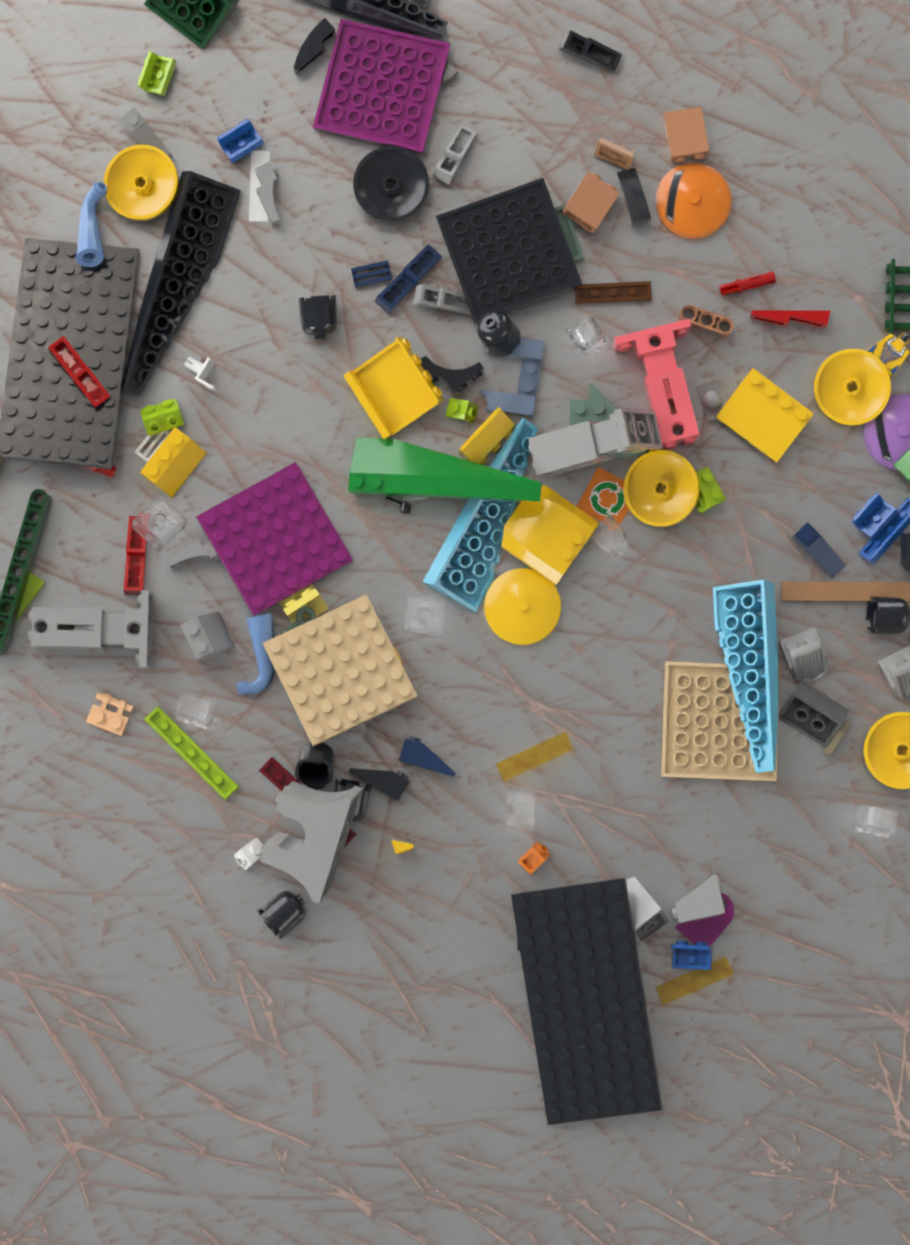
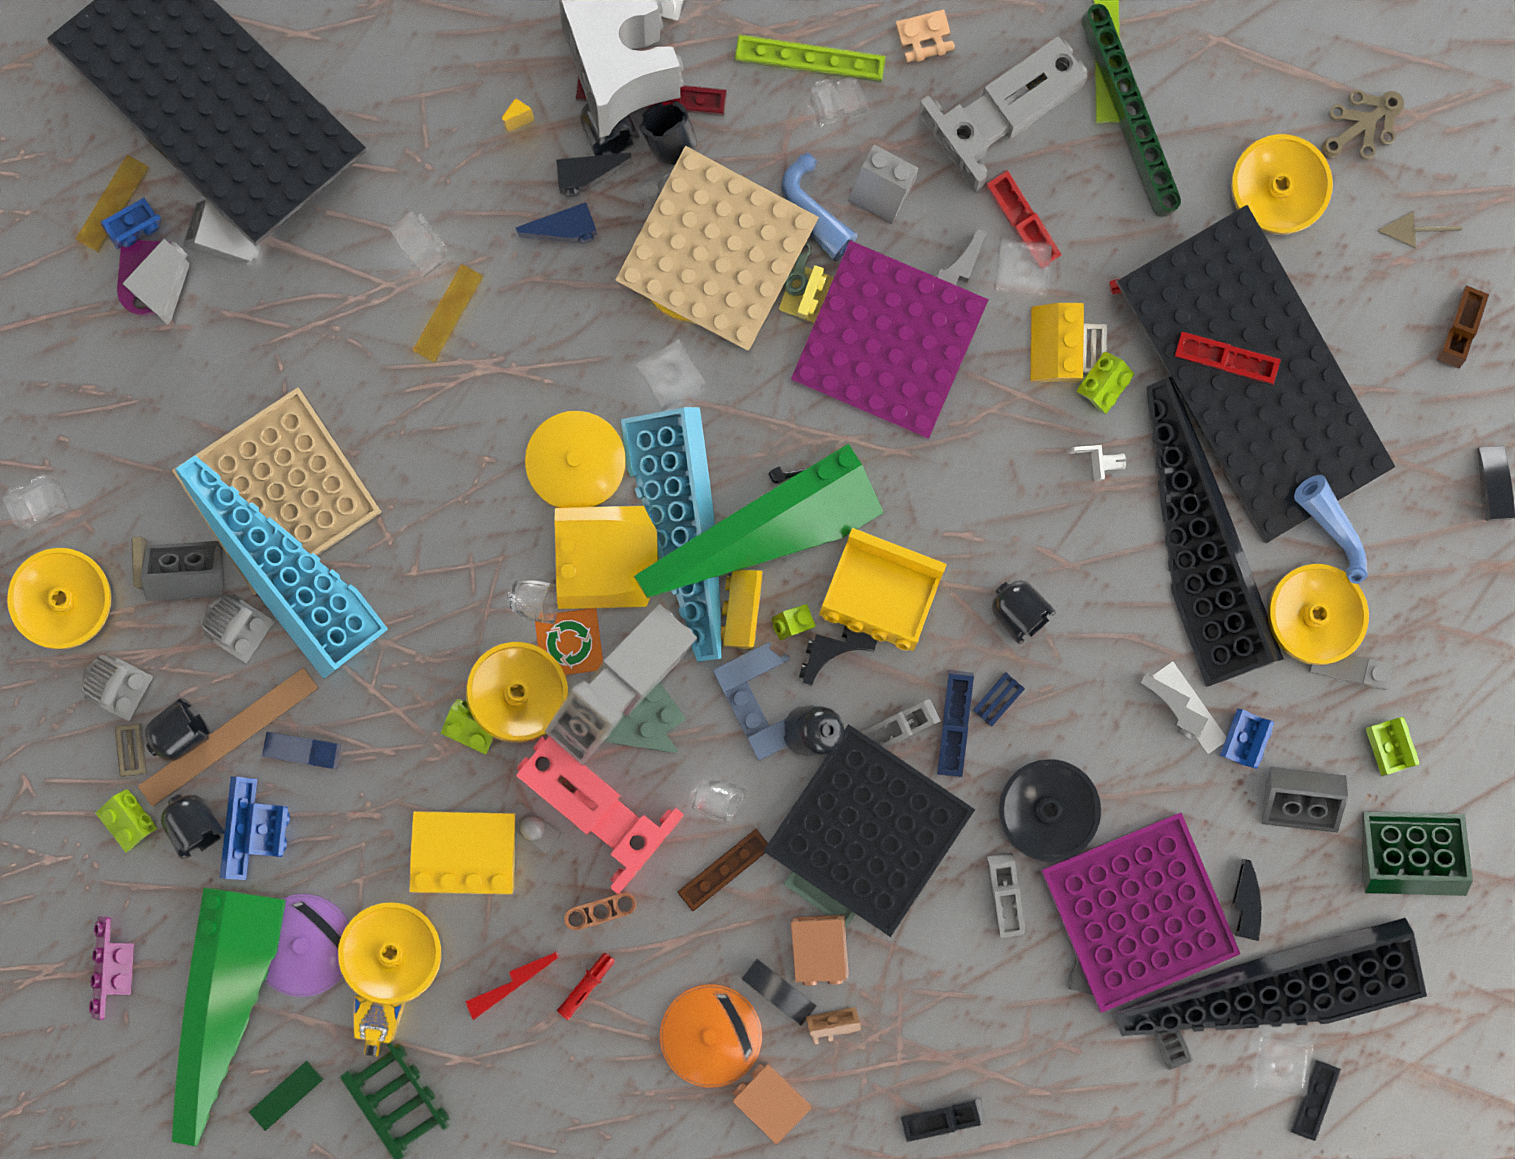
camera: 140 degrees right, 0 degrees up
orange bracket [517,841,550,875] -> none
none -> dark grey slope [1262,767,1348,833]

